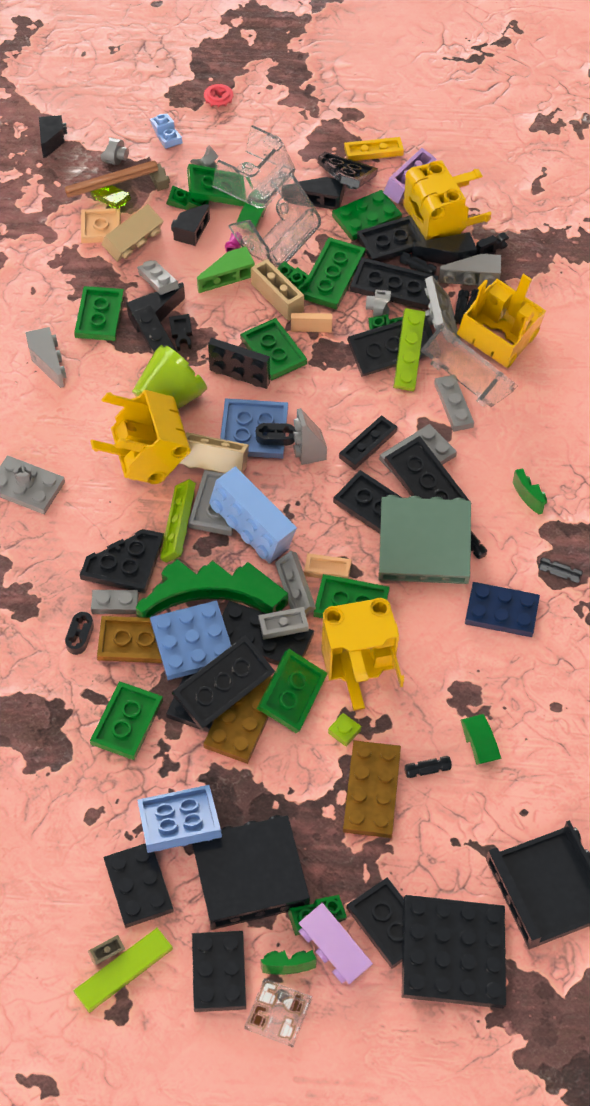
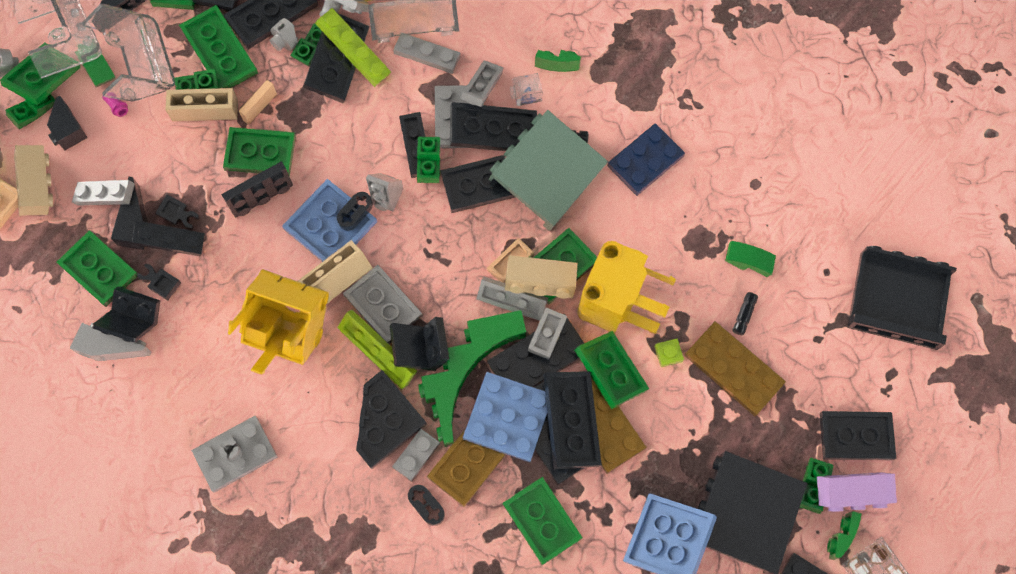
camera: 55 degrees left, 15 degrees up
lime cone [132,345,207,409] -> none
bright green slope [197,246,255,293] -> none
light blue brick [209,466,297,564] -> none
black plate [401,895,506,1008] -> none
black axle [538,557,583,583] -> none
none -> black bracket [93,286,161,343]
none -> black plate [137,264,181,301]
none -> black bracket [389,317,449,371]
none -> green slope [417,137,440,183]
none -> light grey plate [461,60,504,107]
none -> tan brick [505,255,577,299]
none -> clear brick [509,73,543,106]

